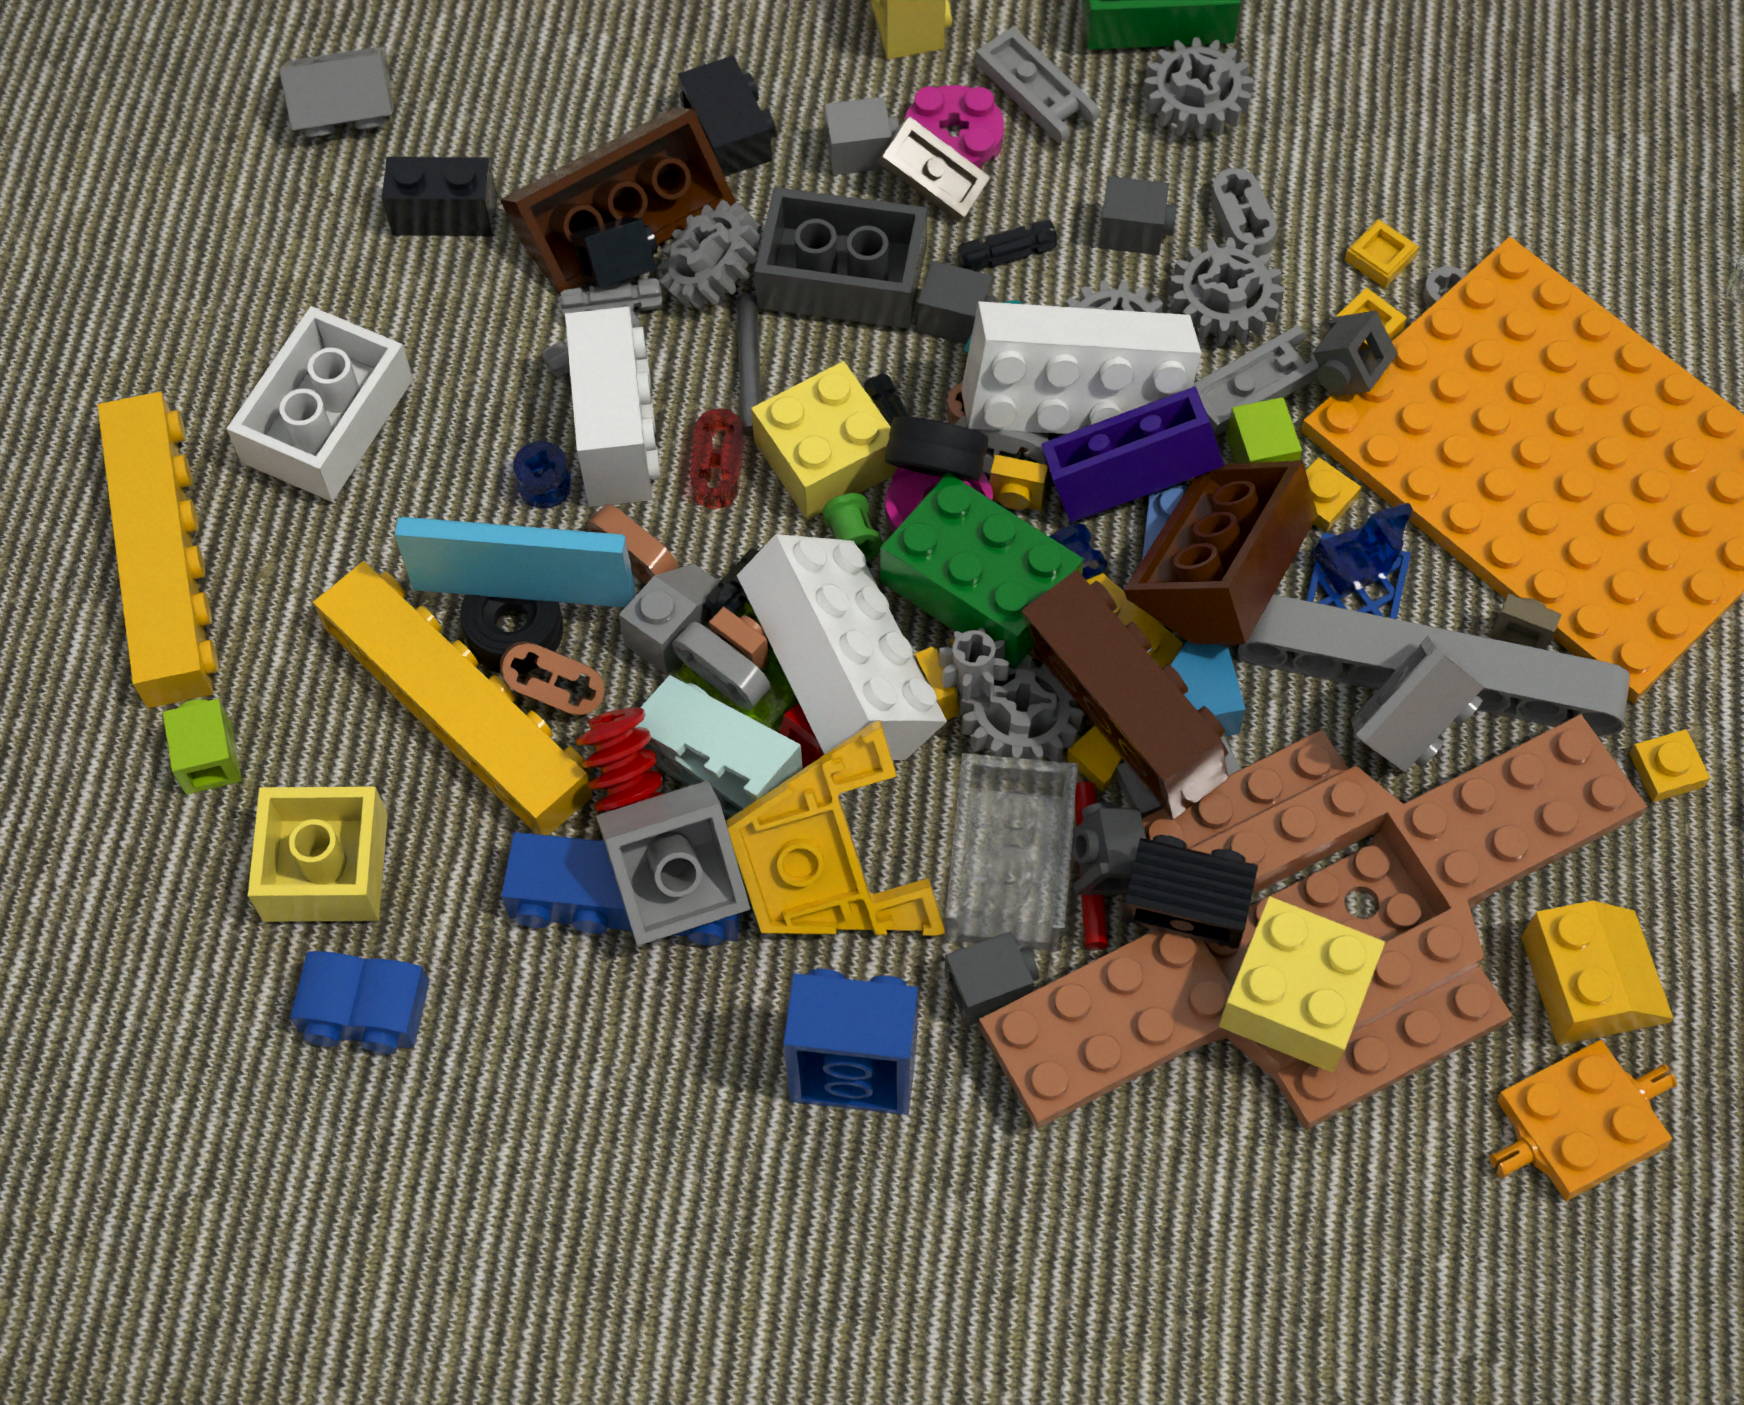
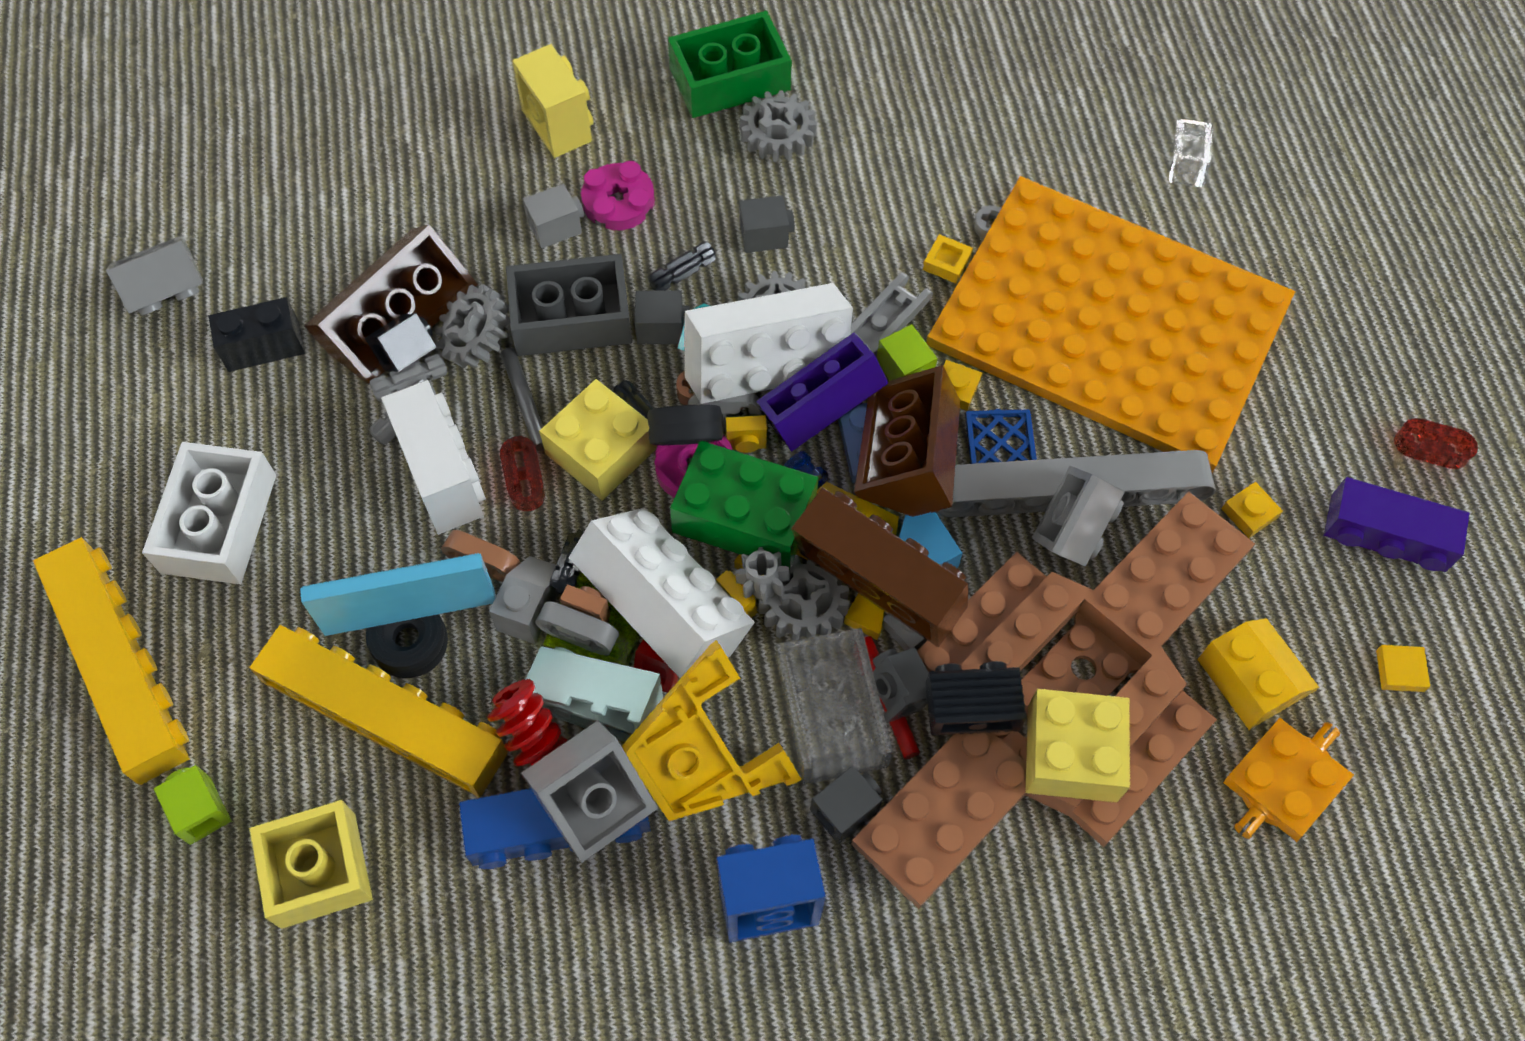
camera: 20 degrees left, 0 degrees up
blue brick [290,951,430,1054] -> none
nougat beam [499,641,605,715] -> none
clear blue wheel [513,441,571,509] -> none
black brick [678,55,777,177] -> none
bright green bush [822,493,883,562] -> none
plate [877,116,990,222] -> none
light grey hinge [975,26,1100,143] -> none
light grey gear [1169,238,1284,345] -> none
light grey beam [1210,168,1278,258] -> none
clear blue slope [1312,502,1413,596] -> none
dark grey brick [1313,310,1397,396] -> none
yellow tile [1344,219,1419,289] -> none
dark tan plate [1490,594,1562,650] -> none

